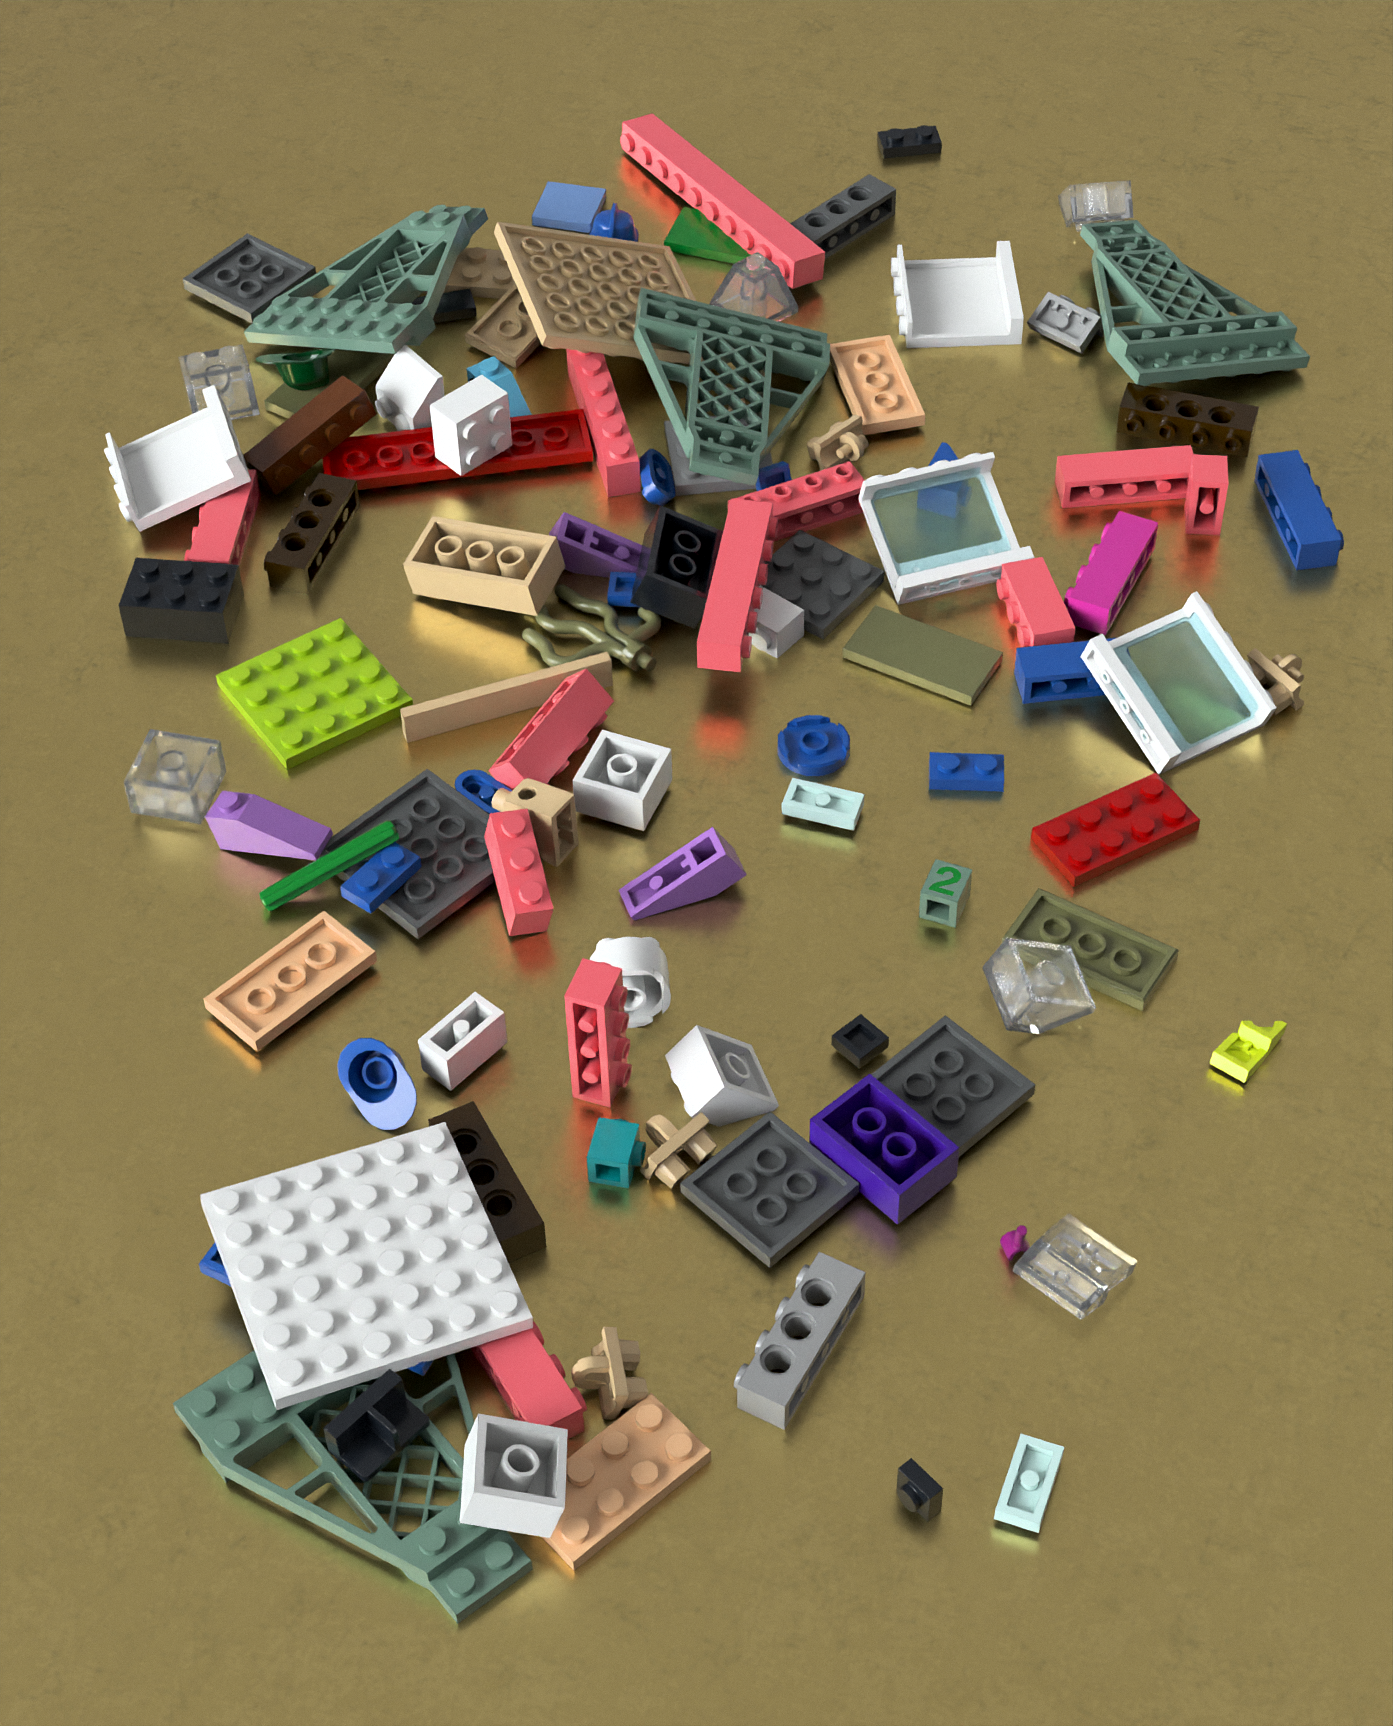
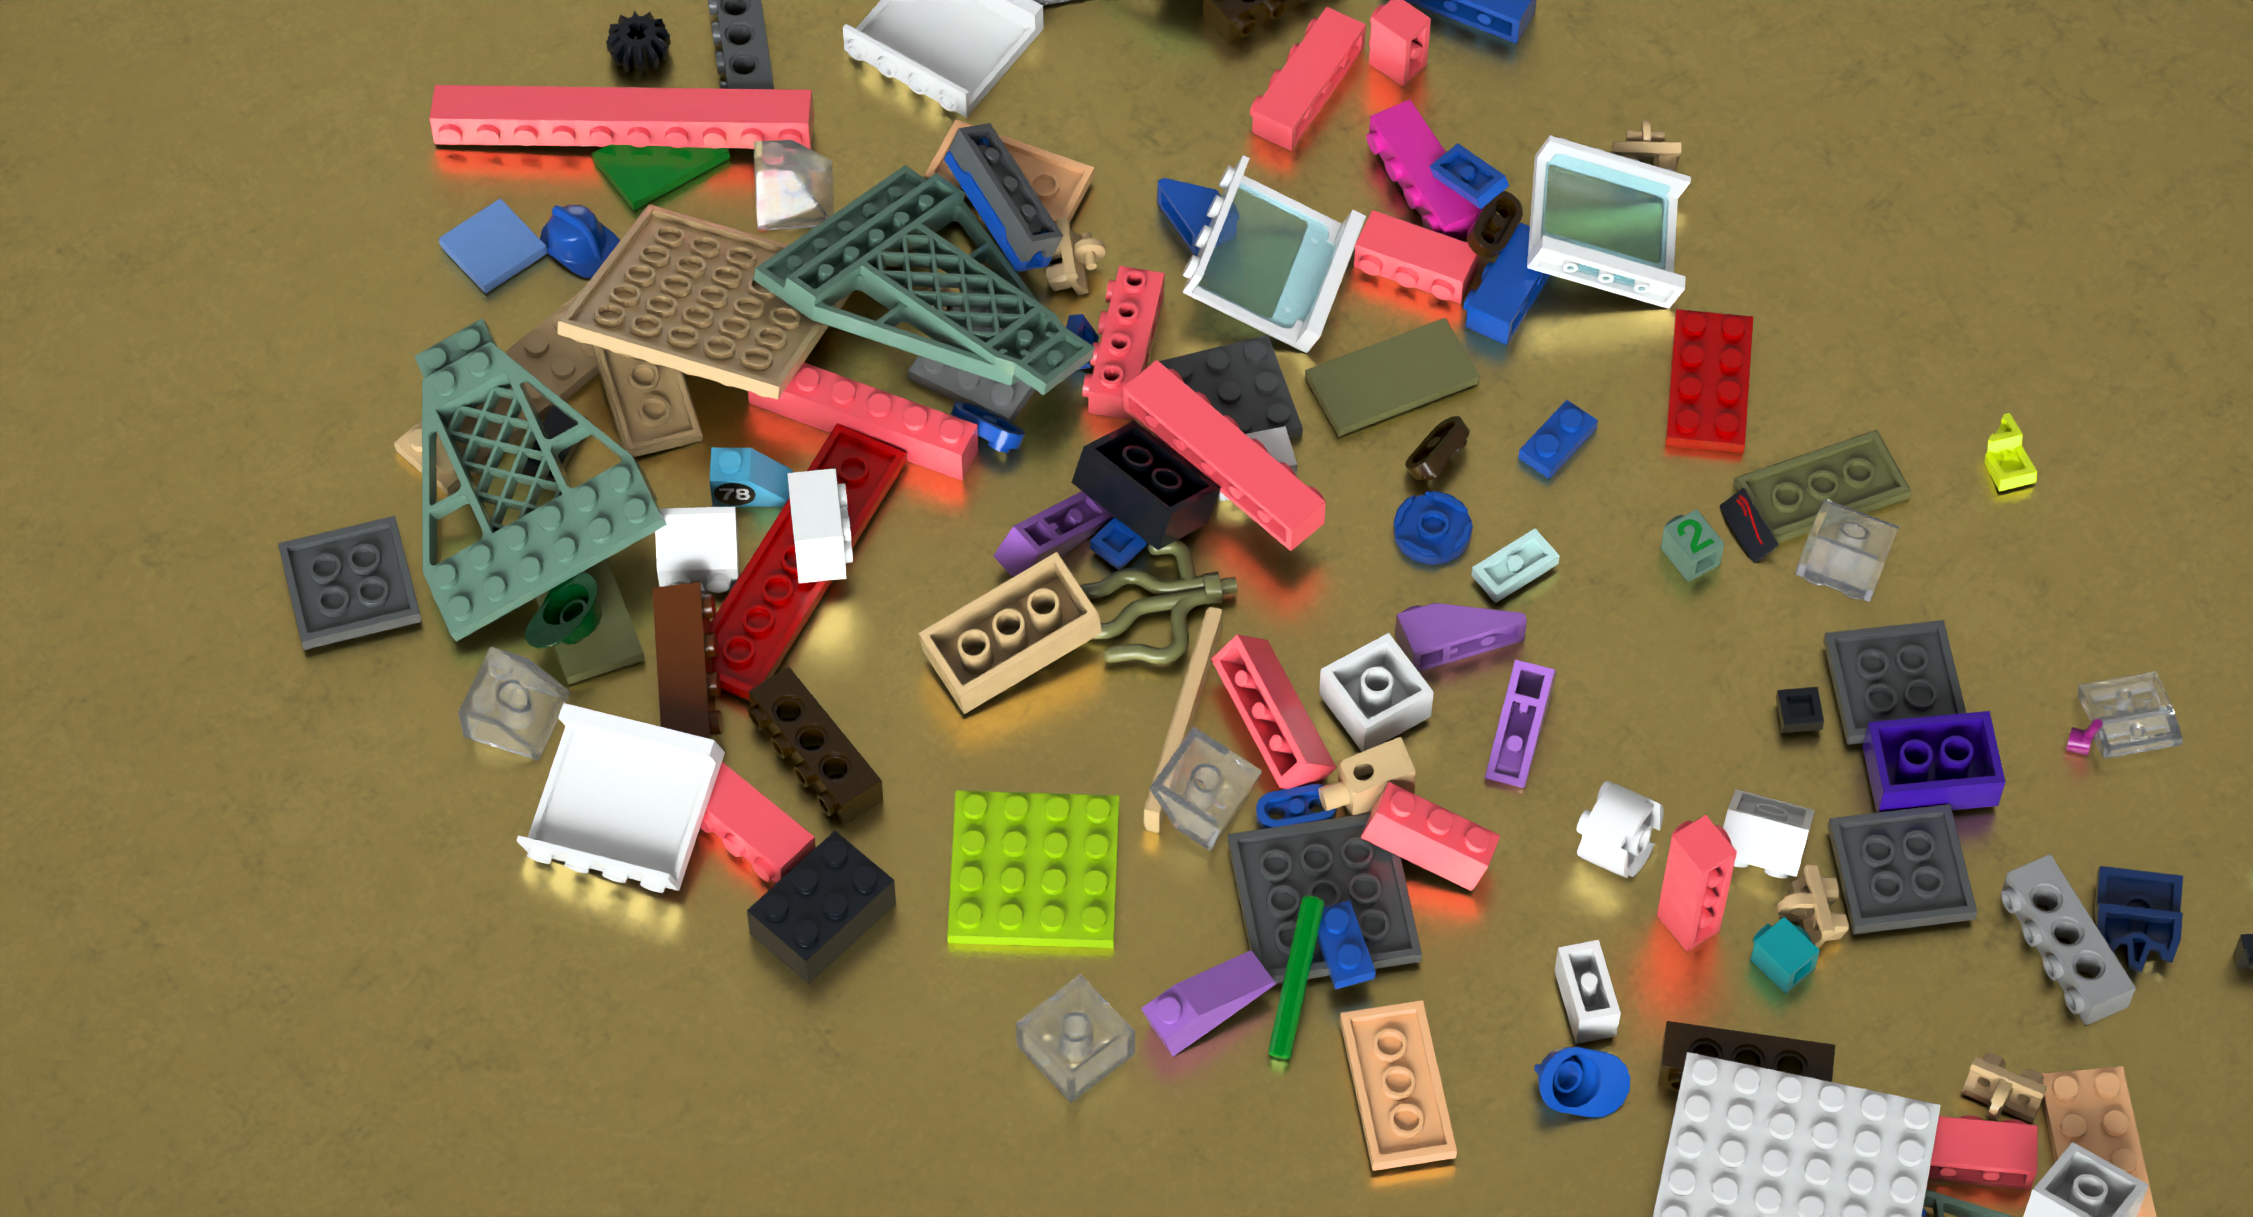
camera: 55 degrees left, 10 degrees up
none -> black gear [606,10,671,75]
none -> dark grey piece [944,123,1063,272]
none -> clear slope [1150,726,1262,852]
none -> medium lavender slope [1395,603,1527,672]
none -> dark brown plate [1405,416,1470,481]
none -> blue plate [1429,143,1509,209]
none -> dark brown plate [1467,191,1523,258]
none -> black sticker [1720,488,1779,563]
none -> dark blue plate [2094,866,2183,973]

